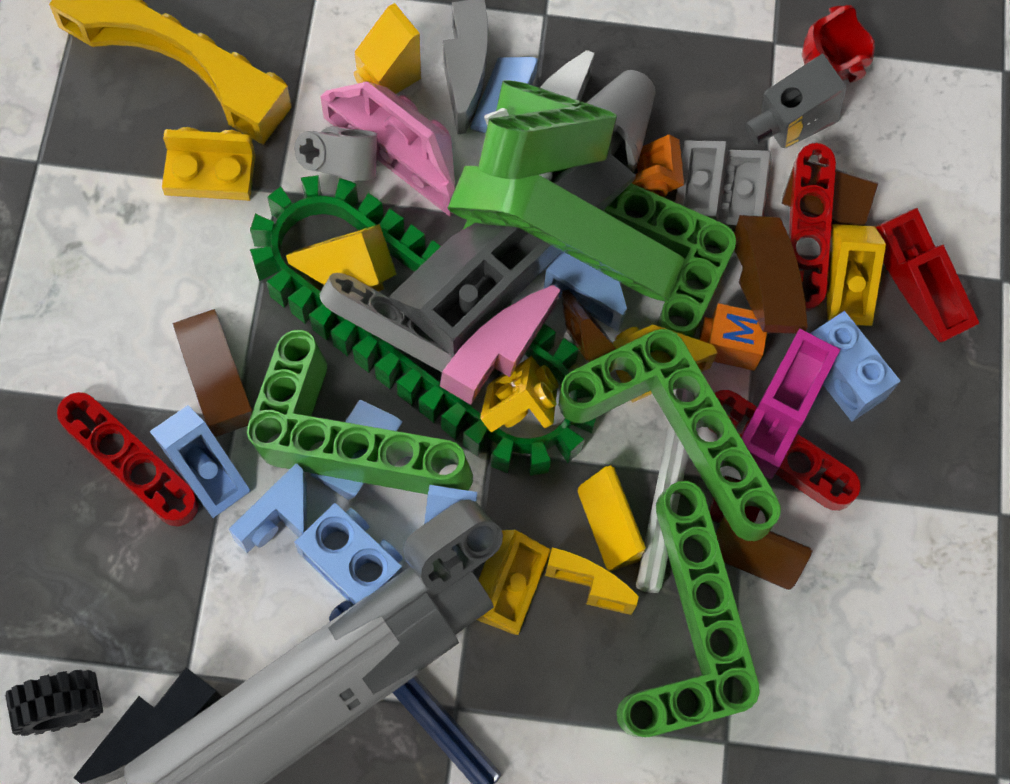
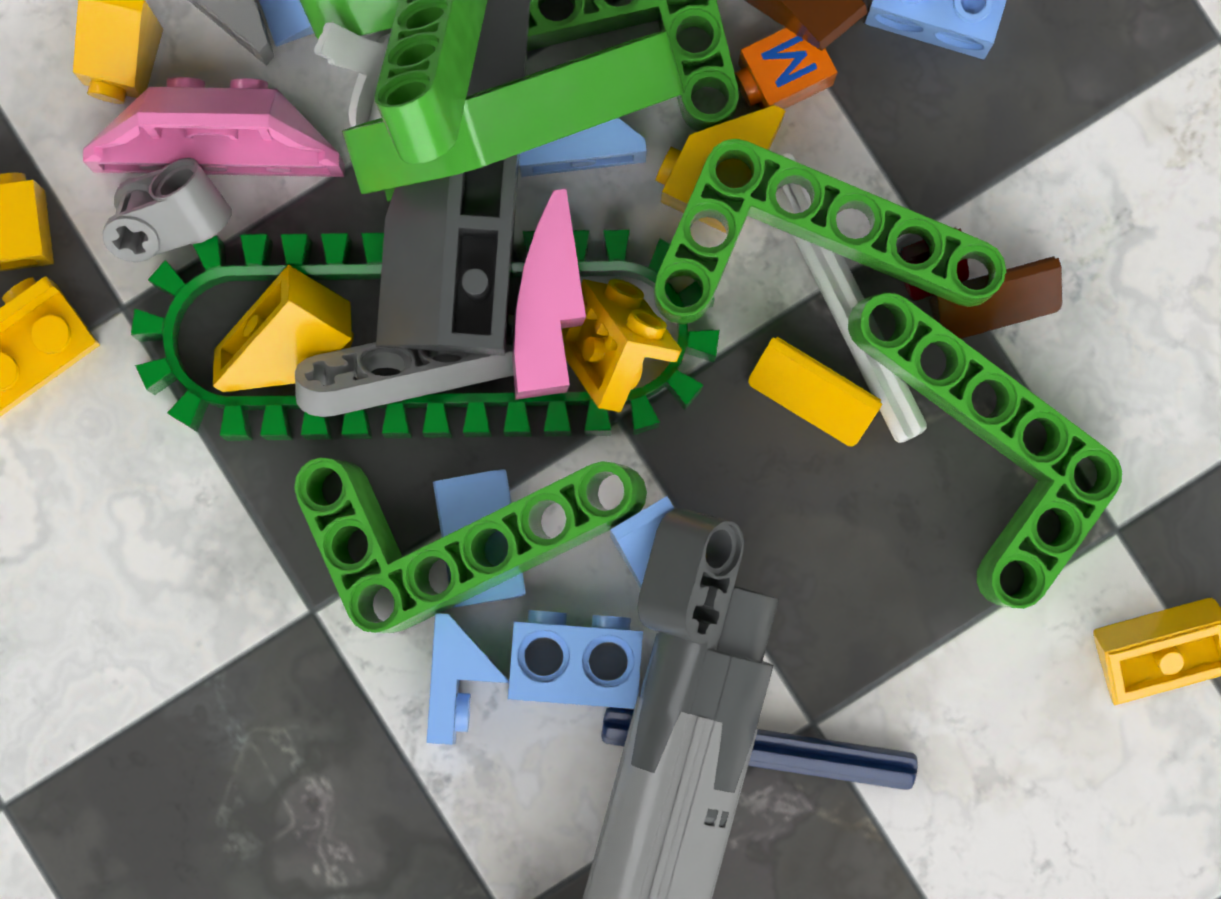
camera: 35 degrees left, 15 degrees up
red beam [57,392,199,527] -> none
light blue slope [150,405,251,518] -> none
reddish brown slope [172,309,252,437] -> none
yellow slope [477,530,551,635] -> none
yellow slope [545,547,639,615] -> none
reddish brown slope [561,290,617,362] -> none
red beam [709,390,861,511] -> none
dark pink slope [741,328,841,479] -> none

